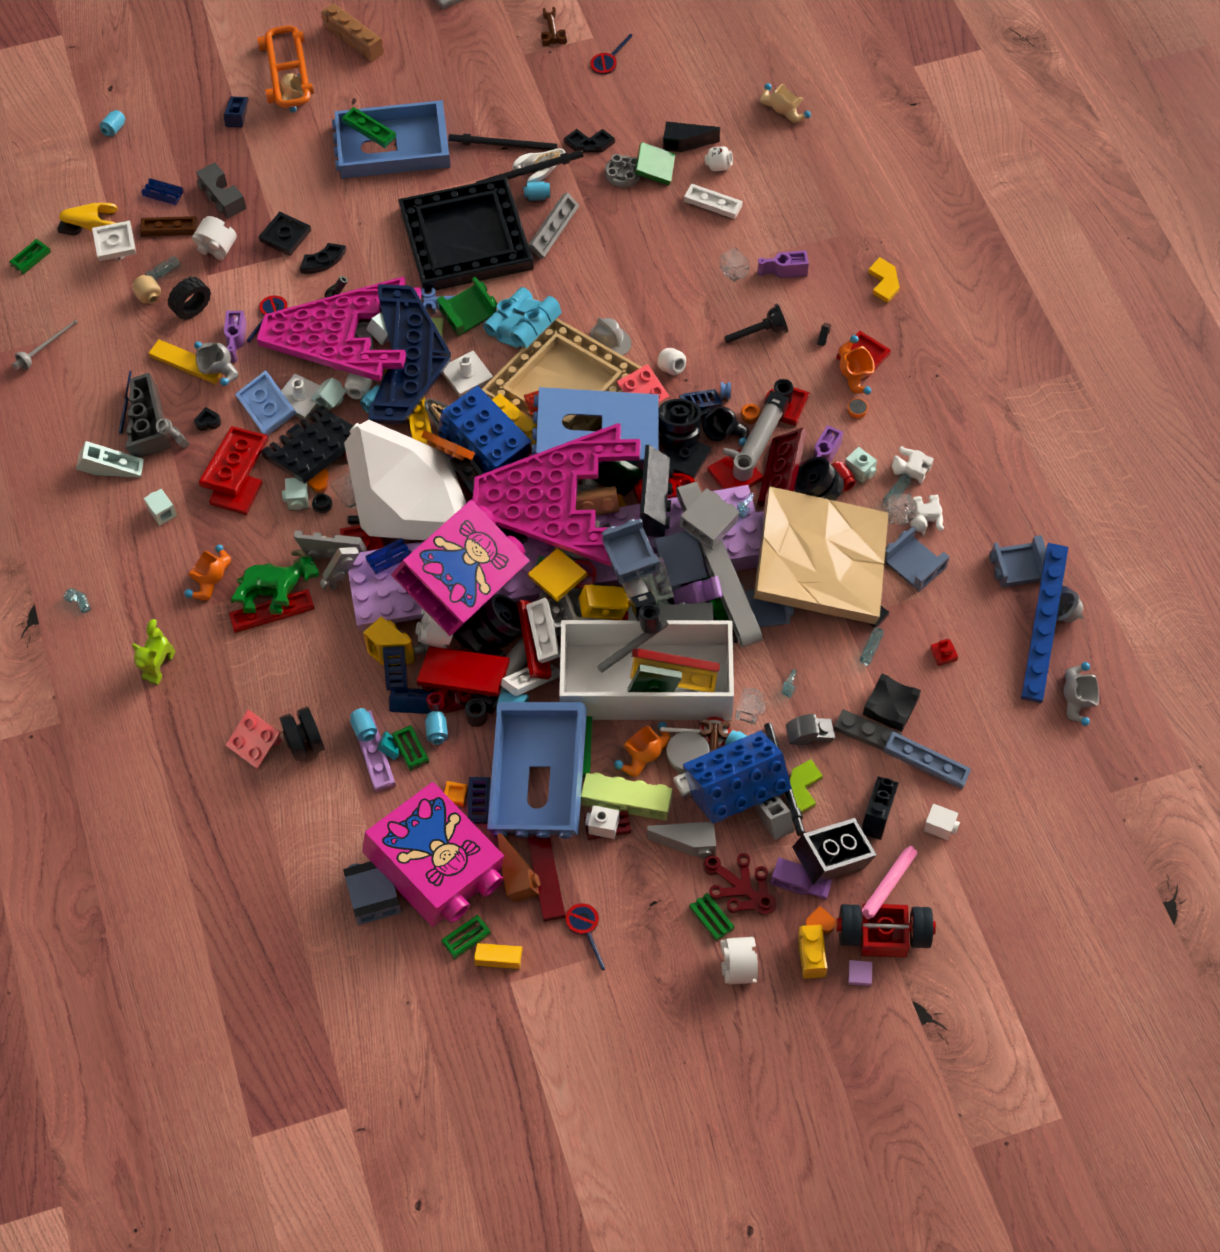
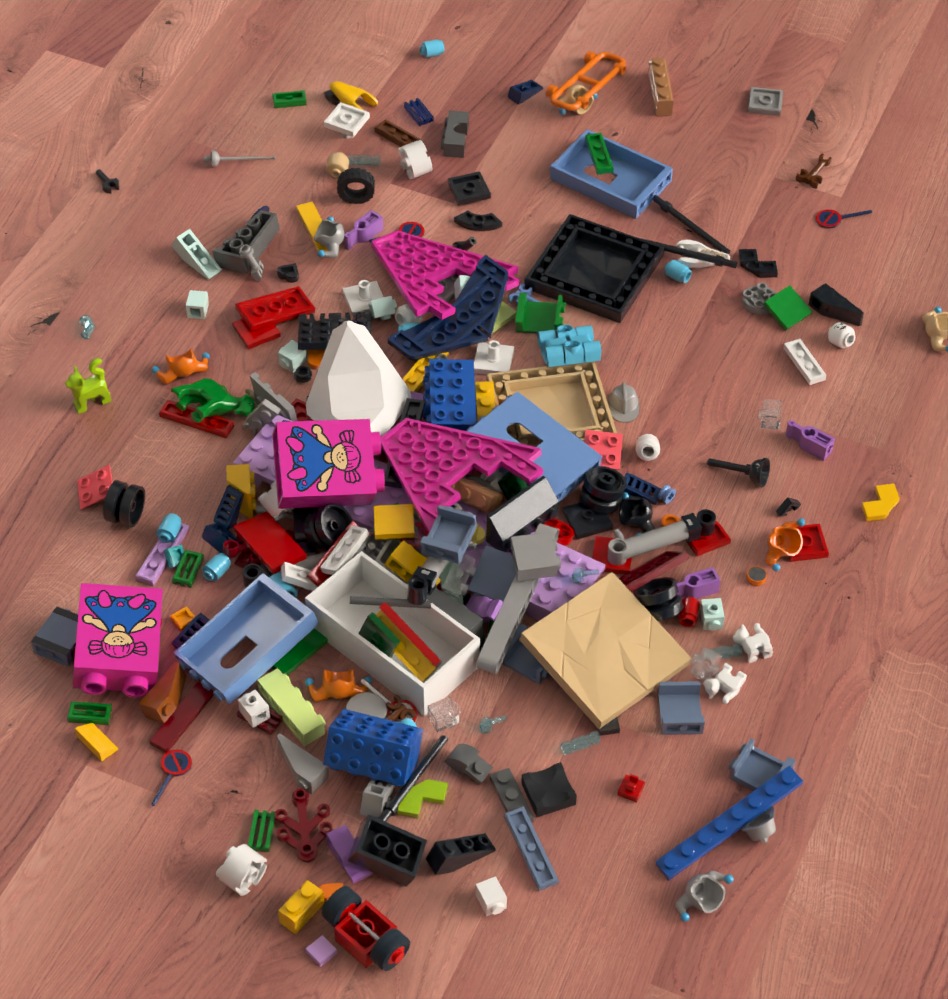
camera: 40 degrees right, 10 degrees down
light blue tile [235,370,297,435] -> none
orange plate [421,430,475,461] -> none
light grey plate [528,192,580,259] -> none
bright pink axle [861,846,917,919] -> none

